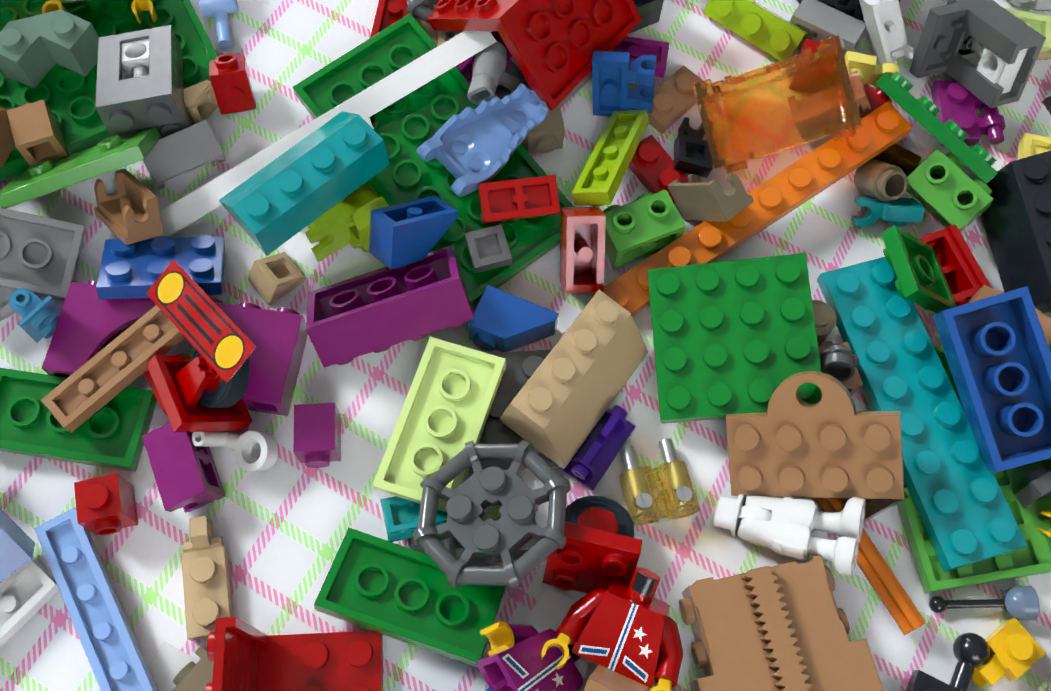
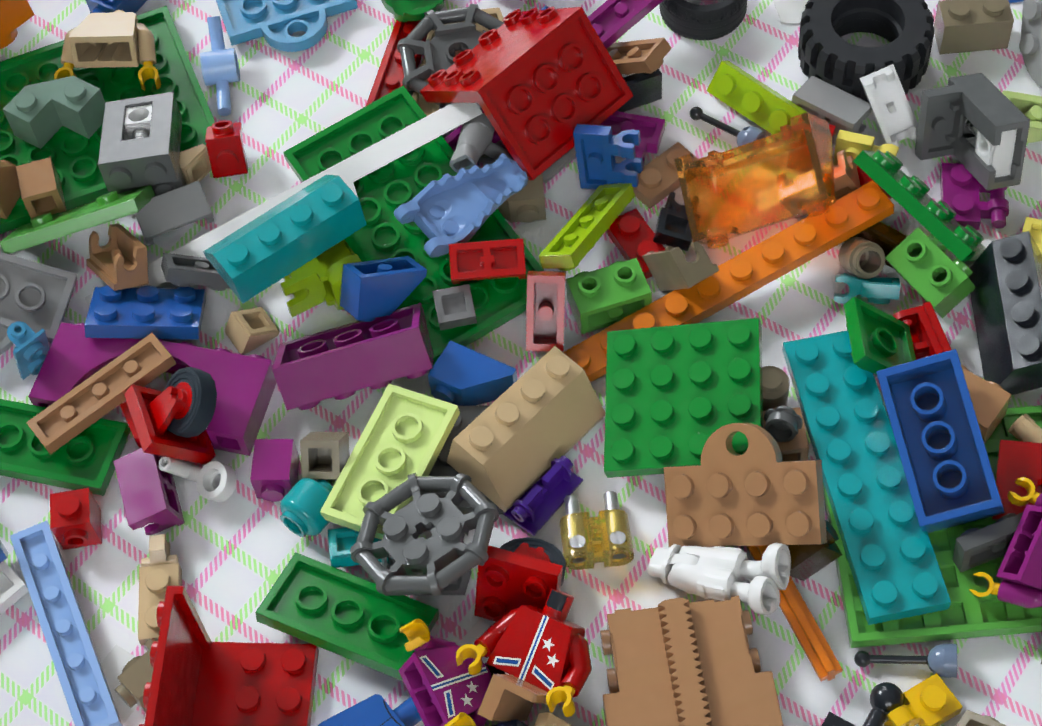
camera: 15 degrees right, 10 degrees down
sticker [146,259,256,383] -> none
none -> dark grey plate [161,253,231,291]
none -> teal head [280,478,333,537]
none -> dark tan brick [300,432,349,479]
none -> hinge [689,107,767,157]

